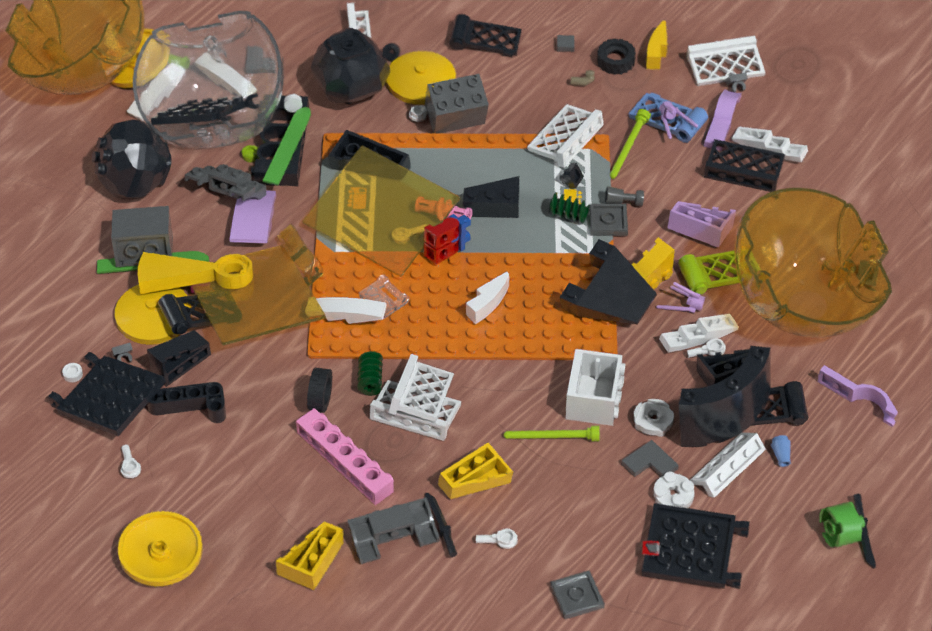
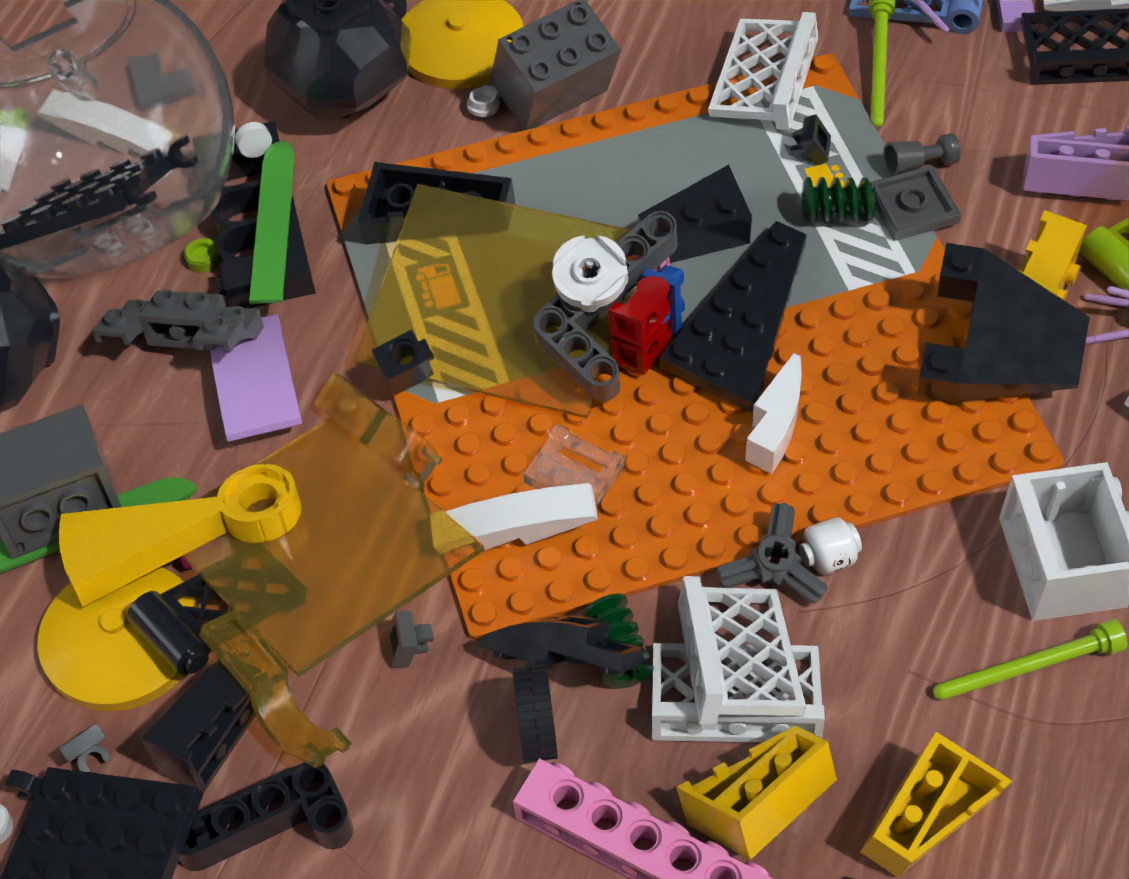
camera: 15 degrees left, 5 degrees up
none -> clear yellow piece [199,609,352,768]
none -> black brick [371,329,435,395]
none -> dark grey tile [386,611,434,668]
none -> black slope [478,615,644,675]
none -> dark grey beam [533,211,678,401]
none -> white plate [552,235,629,312]
none -> black wing [659,221,807,413]
none -> yellow wedge [676,726,837,860]
none -> dark grey bush [717,503,828,604]
none -> white head [799,517,862,575]

